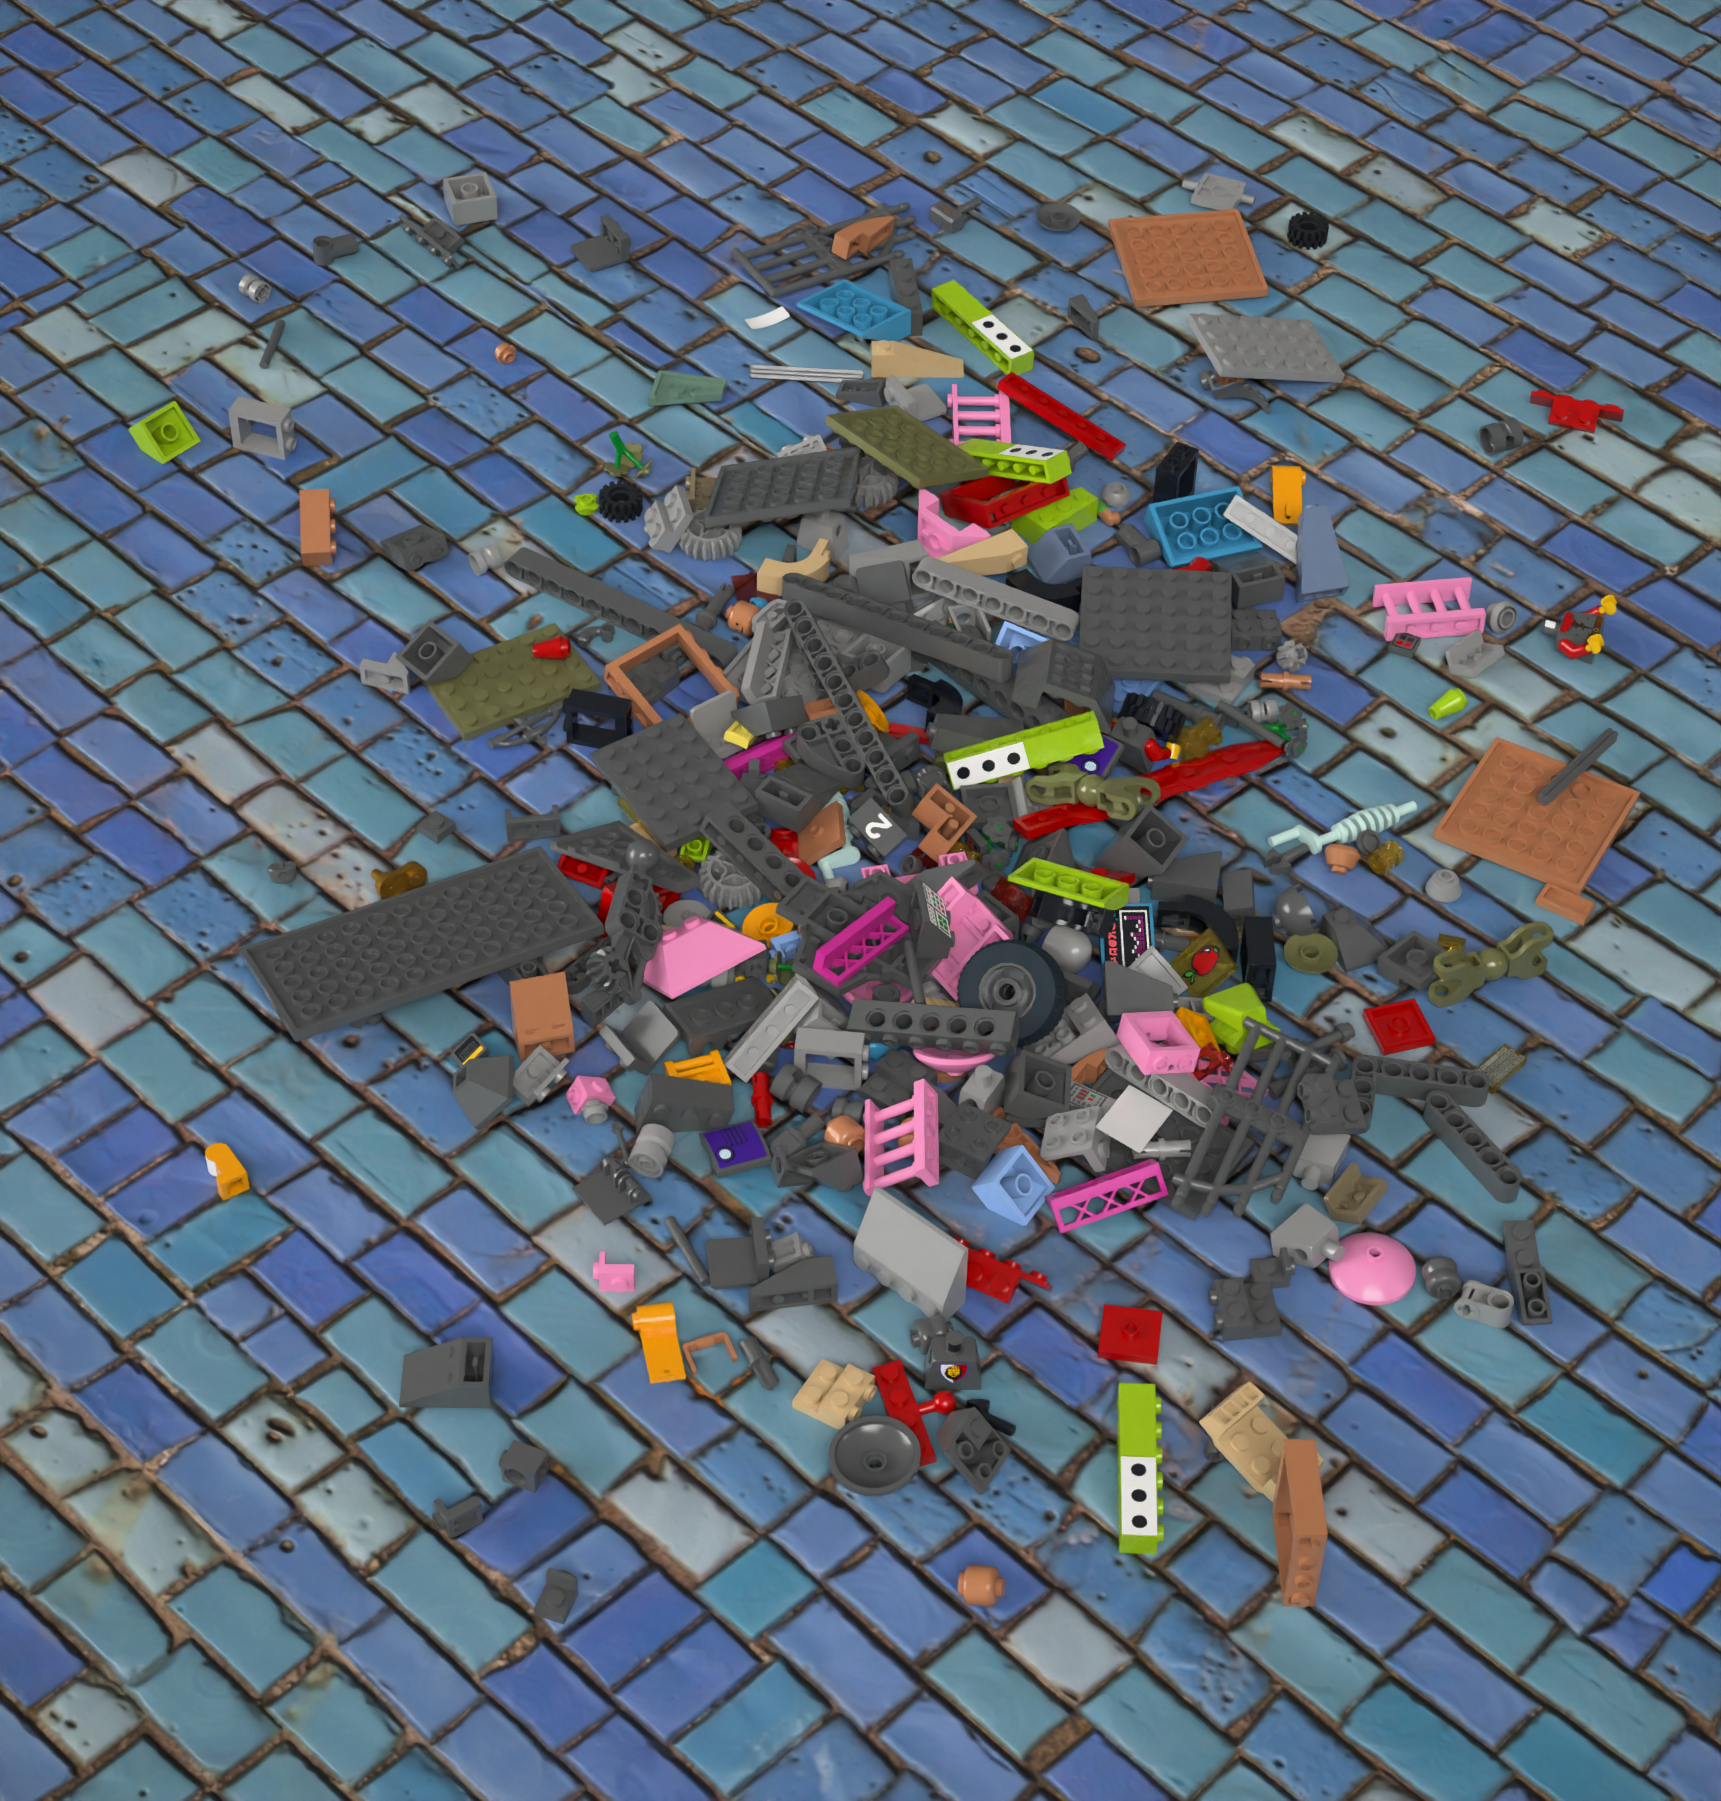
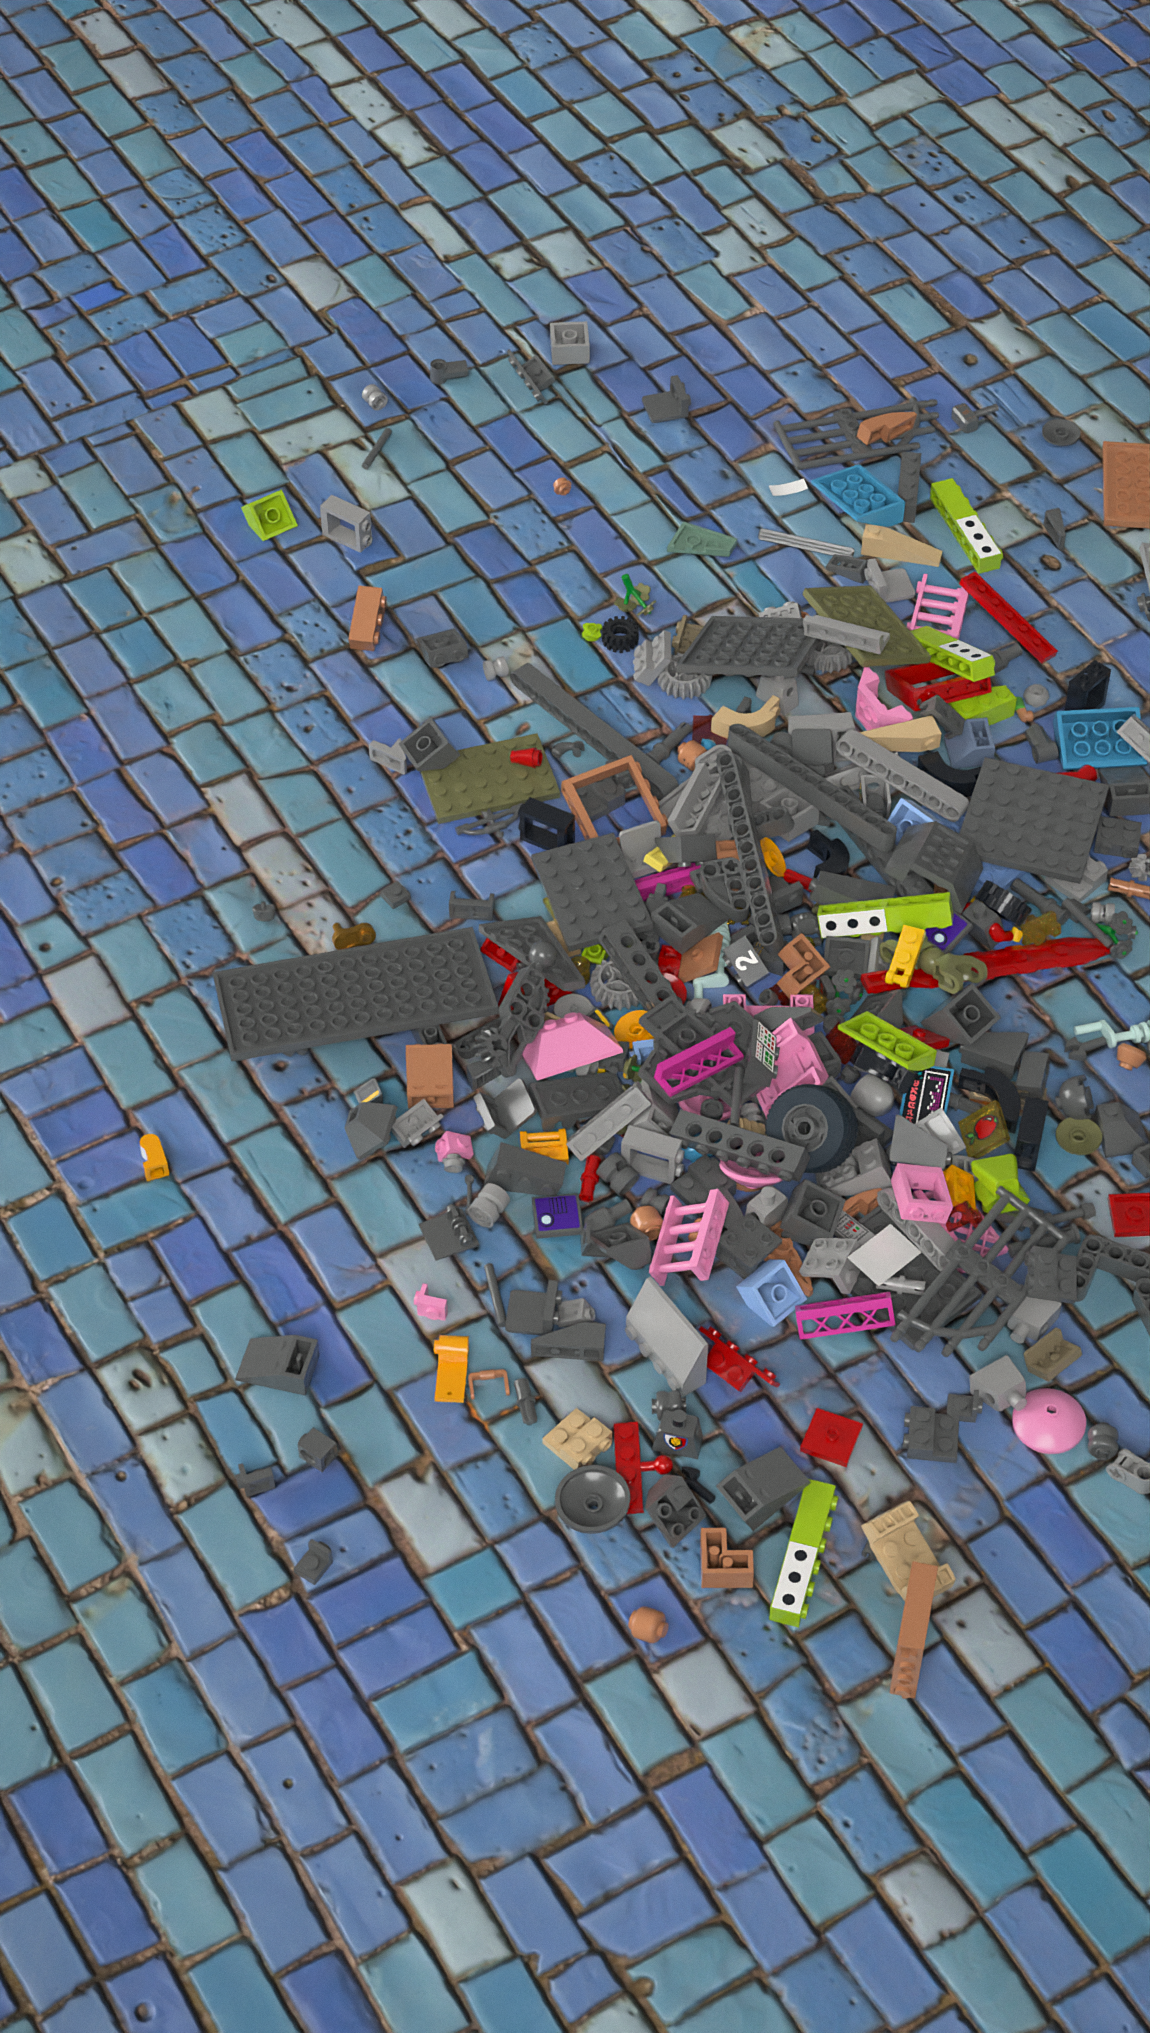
camera: 15 degrees right, 5 degrees up
none -> nougat brick [700,1528,754,1588]
none -> dark grey slope [716,1446,811,1531]
none -> light grey fence [803,614,890,654]
none -> yellow plate [885,925,926,988]
none -> dark grey hinge [919,695,965,739]

